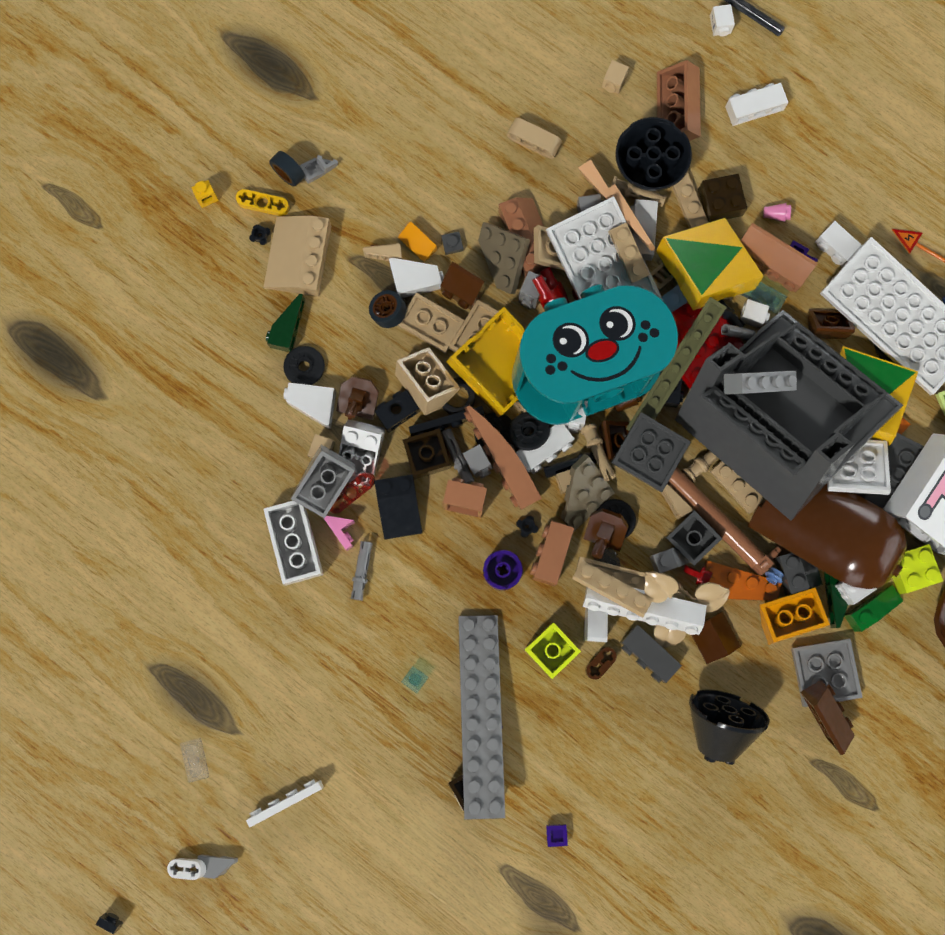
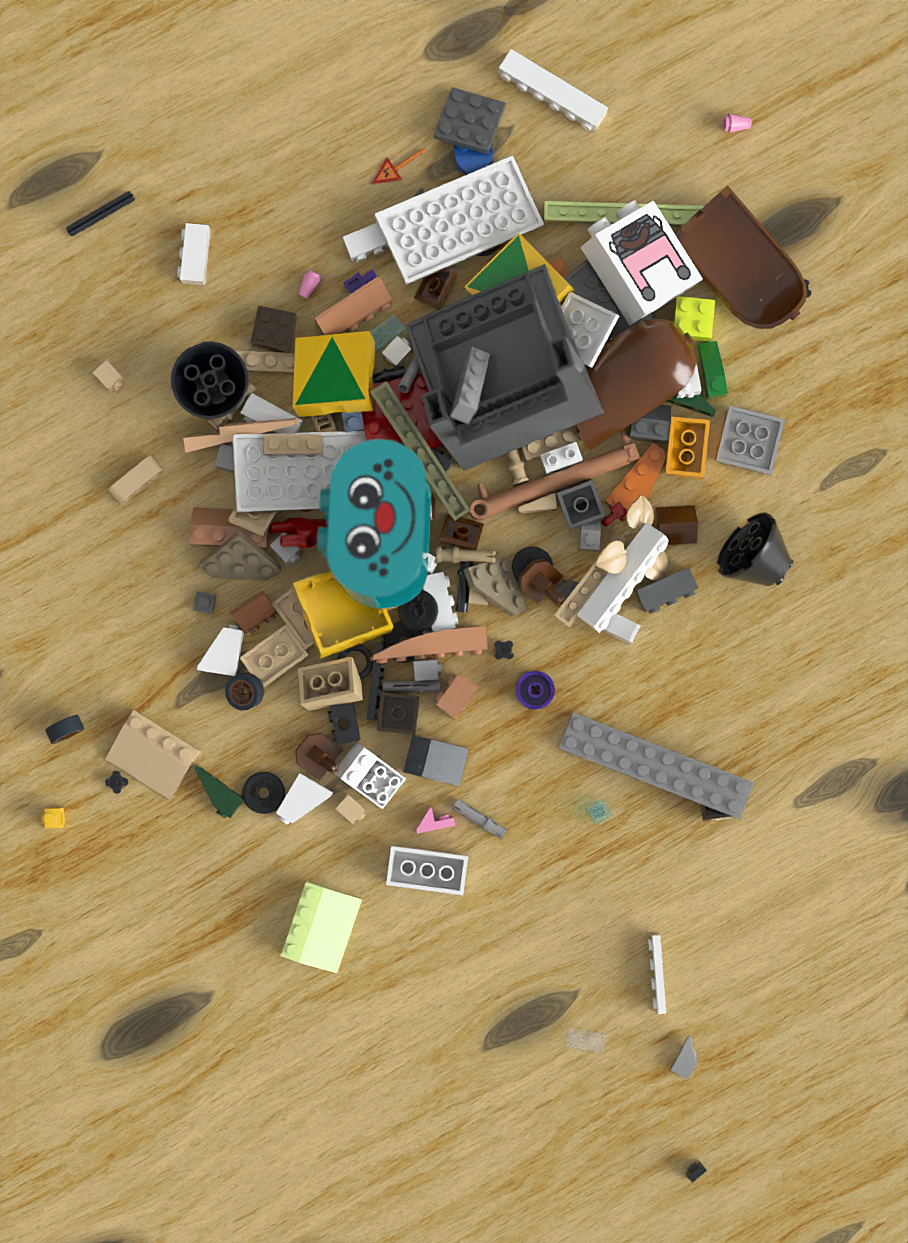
camera: 65 degrees left, 5 degrees up
white beam [167,858,206,880] -> none
yellow beam [236,189,290,216] -> none
light grey slope [291,445,355,518] -> none
light grey slope [299,155,338,184] -> none
clear red beam [330,472,375,514] -> none
tan slope [363,244,402,261] -> none
light orange slope [398,221,437,263] -> none
neon yellow brick [524,622,581,679] -> none
nougat piece [530,521,574,586] -> none
dark purple plate [546,824,568,847] -> none
tan plate [572,561,653,618] -> none
reddish brown beam [585,647,617,680] -> none
dark grey plate [611,412,691,492] -> none
nougat slope [657,60,701,141] -> none
white brick [710,4,735,36] -> none
medium blue plate [765,567,784,585] -> none
reddish brown slope [800,680,855,755] -> none
none -> yellowish green slope [281,881,362,973]
none -> white brick [539,442,583,475]

